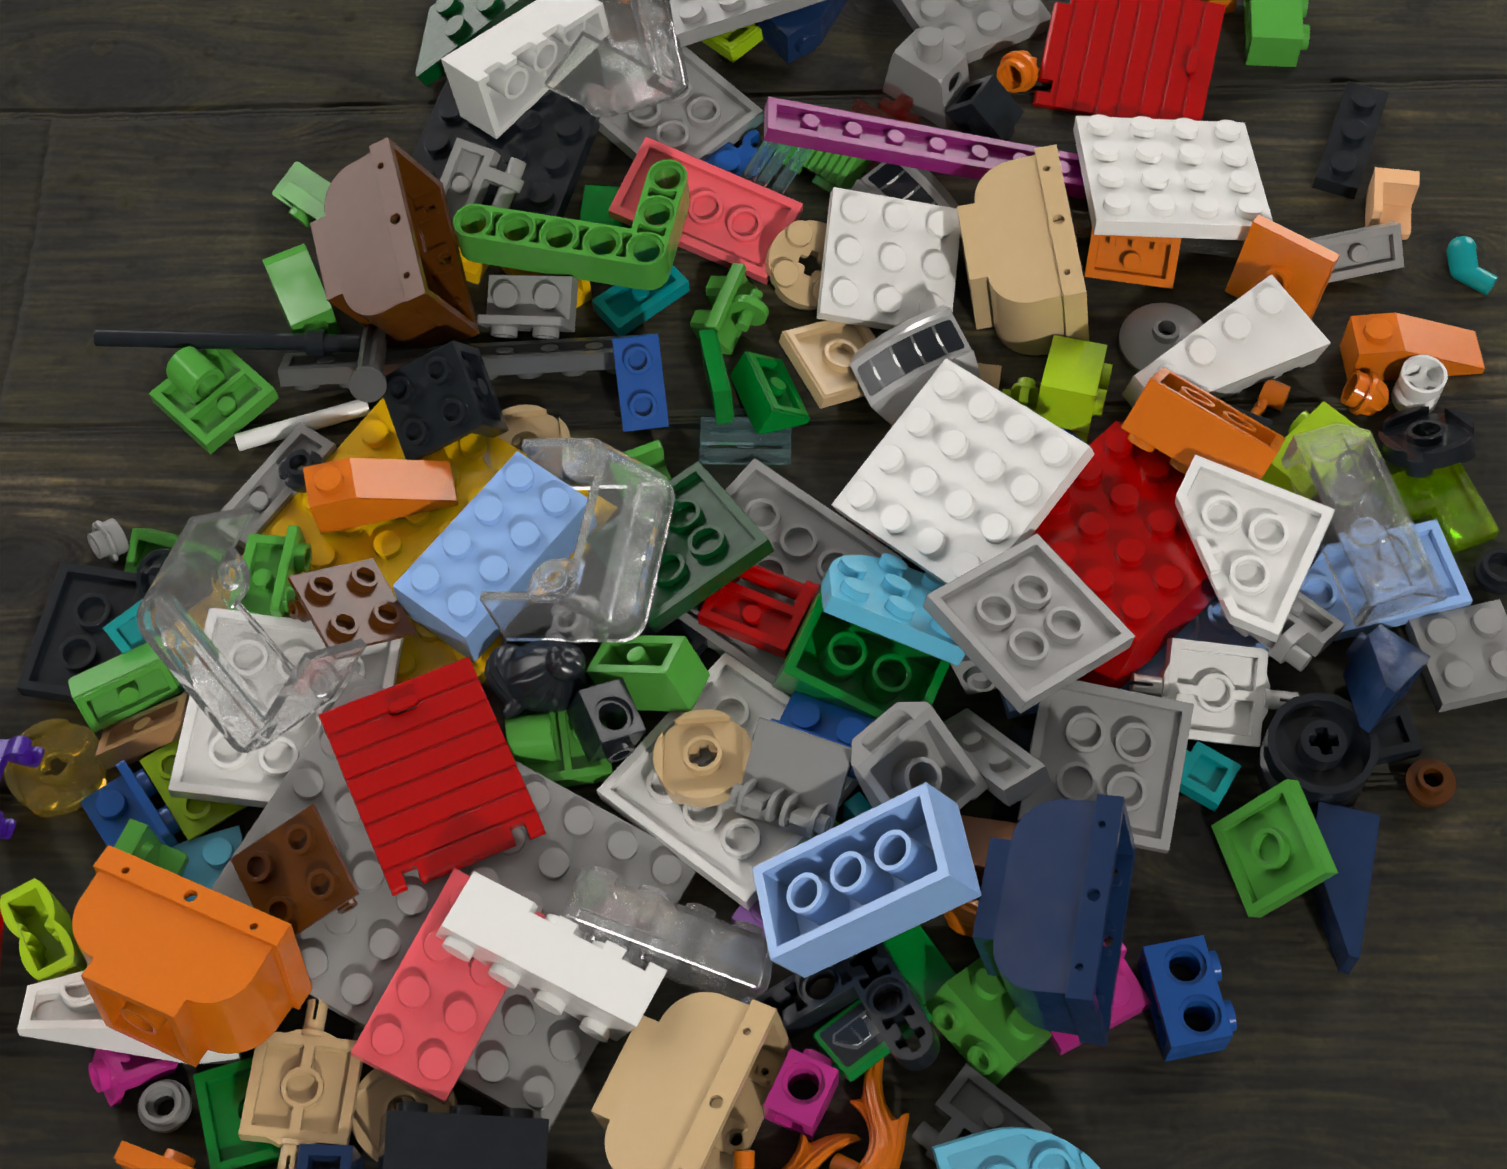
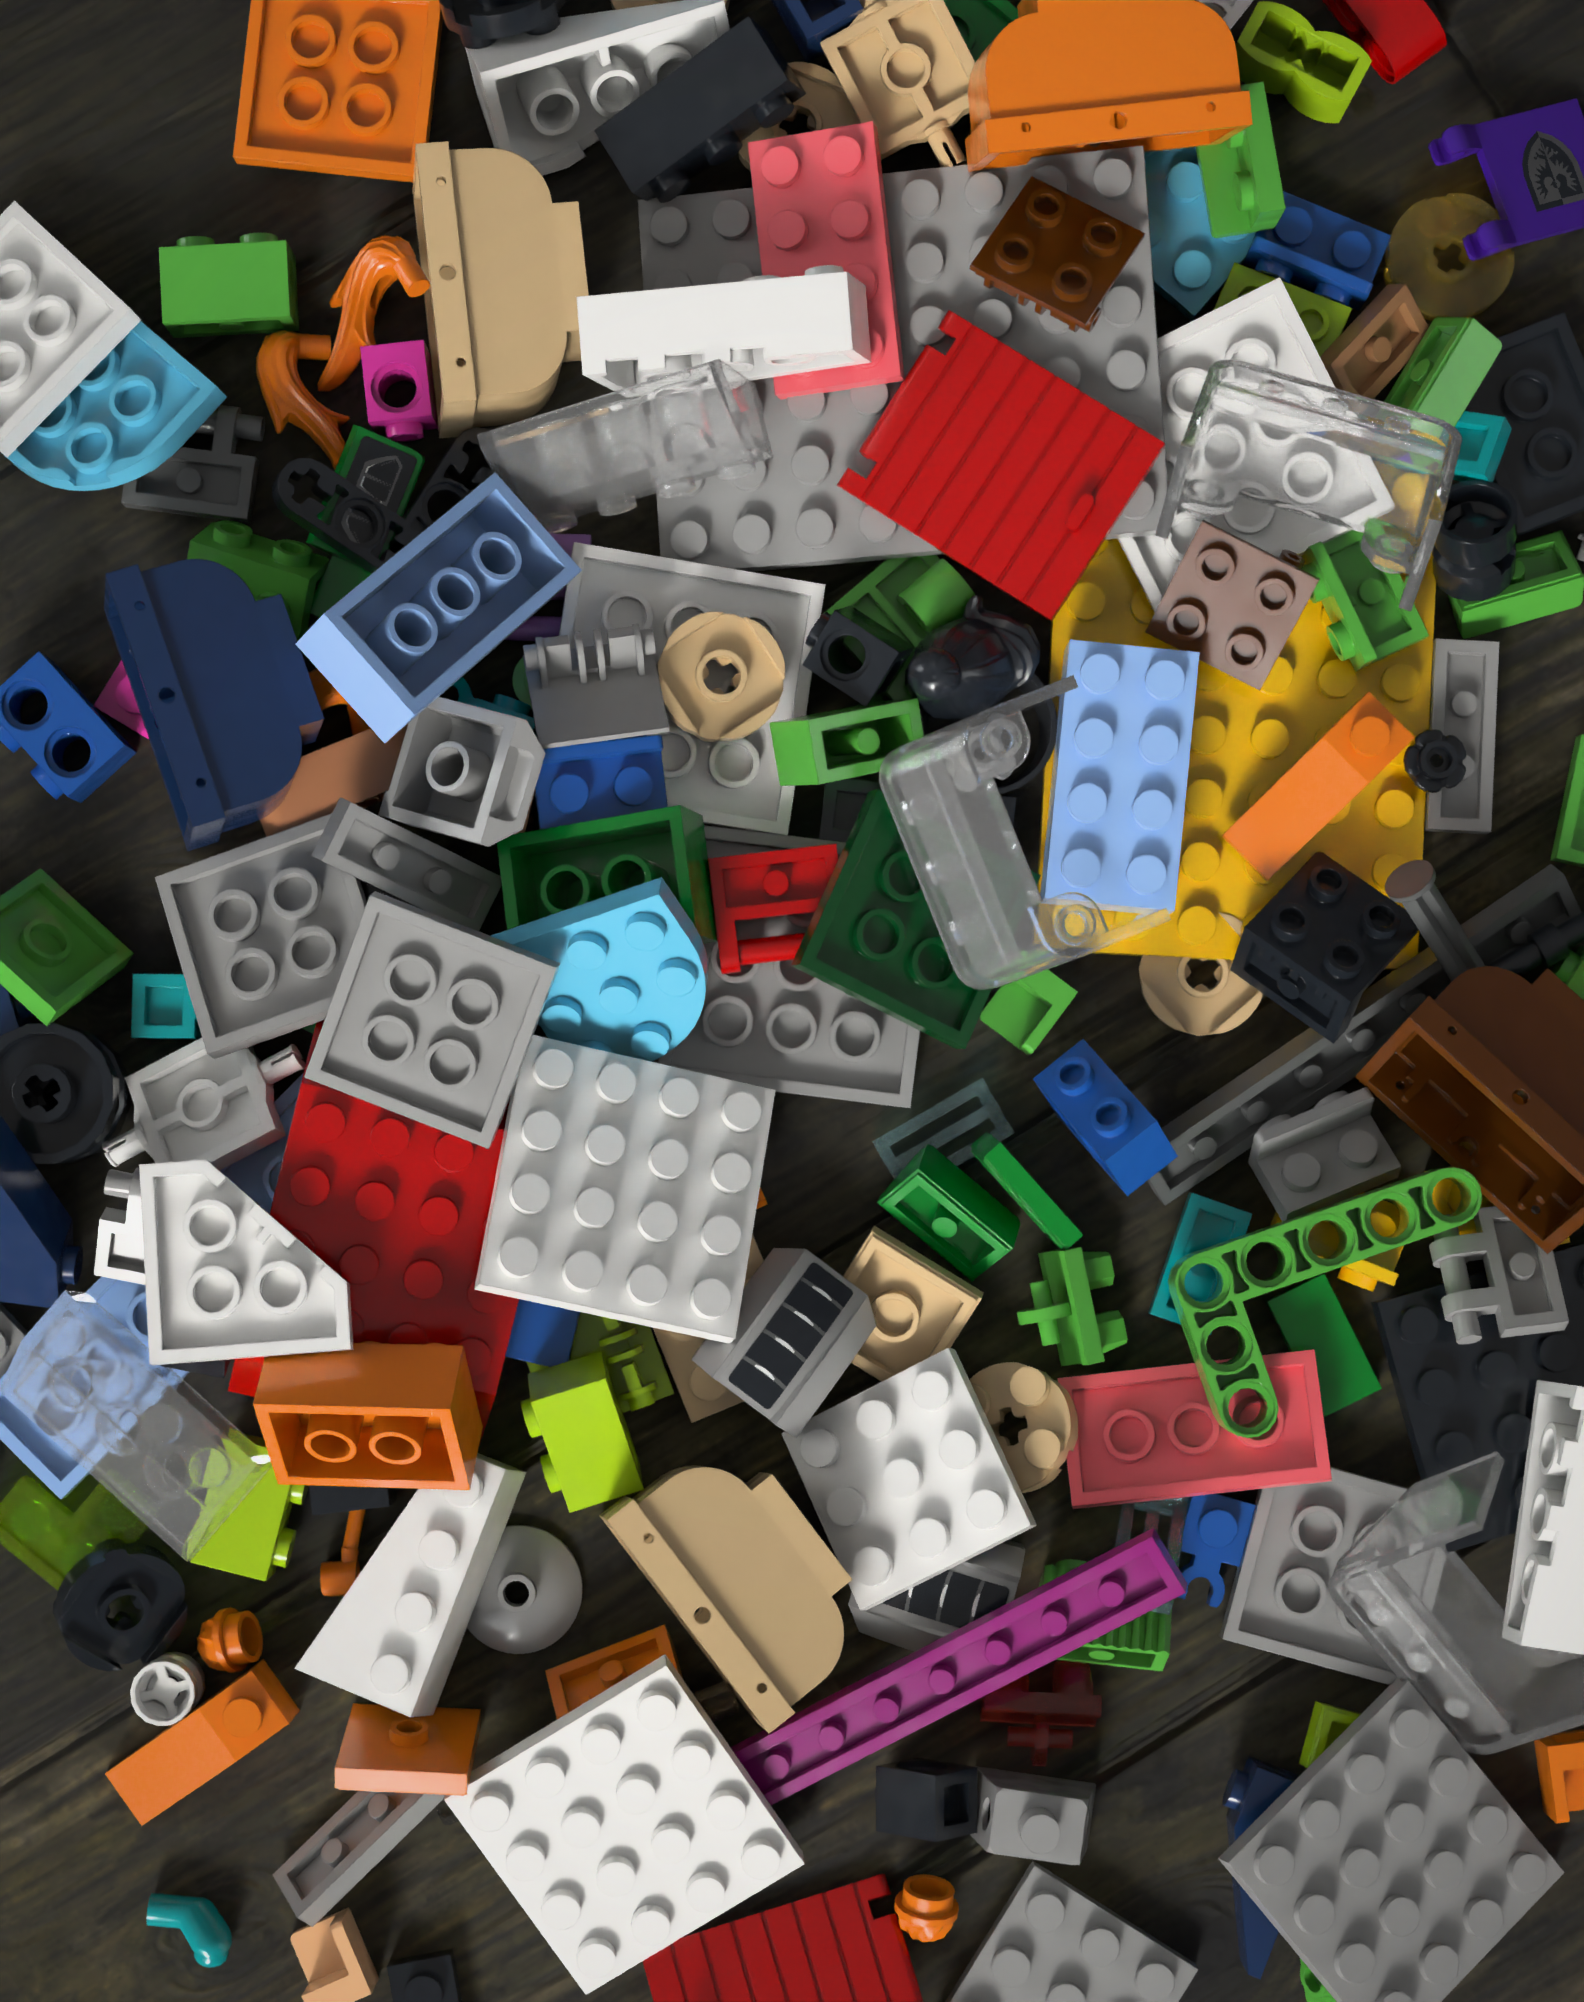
camera: 145 degrees right, 25 degrees up
white bar [234,399,370,451] -> none

